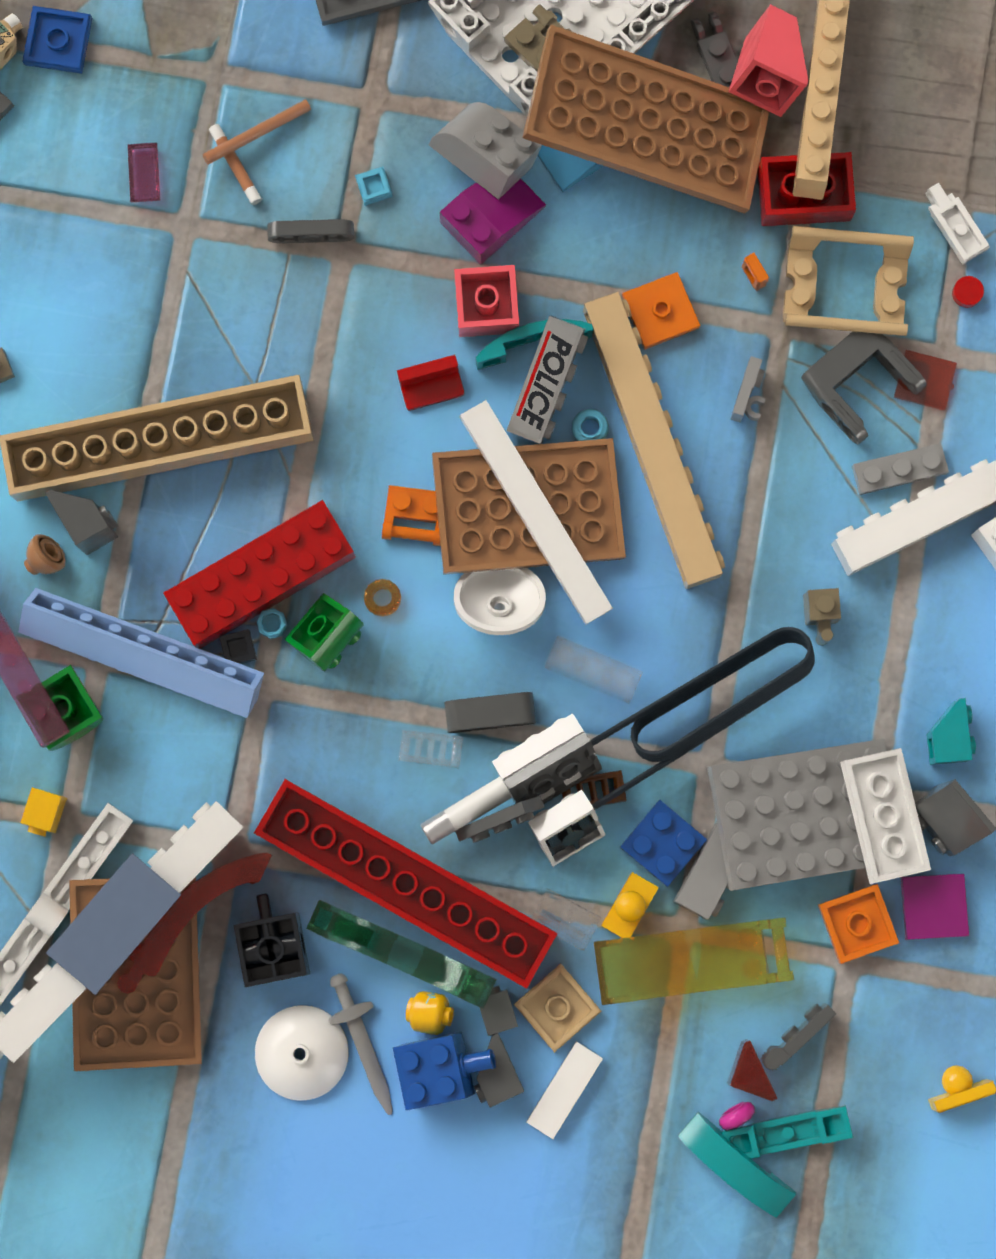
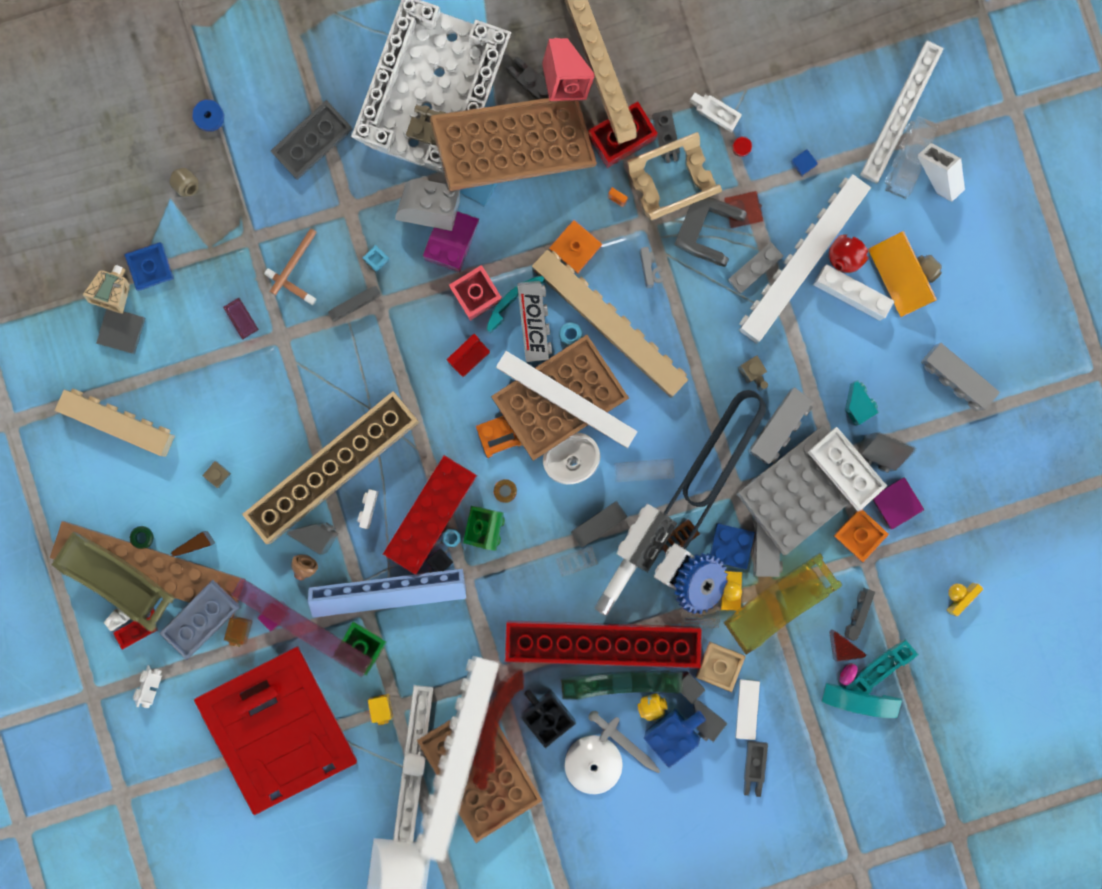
camera: 30 degrees left, 5 degrees up
sand blue tile [46,853,181,995] -> none
dark grey plate [455,796,544,843] -> none
none -> white plate [358,490,379,529]
none -> dark grey hinge [652,110,680,163]
none -> gear [674,553,728,614]
none -> dark grey hinge [743,740,768,797]
none -> light grey brick [748,387,813,464]

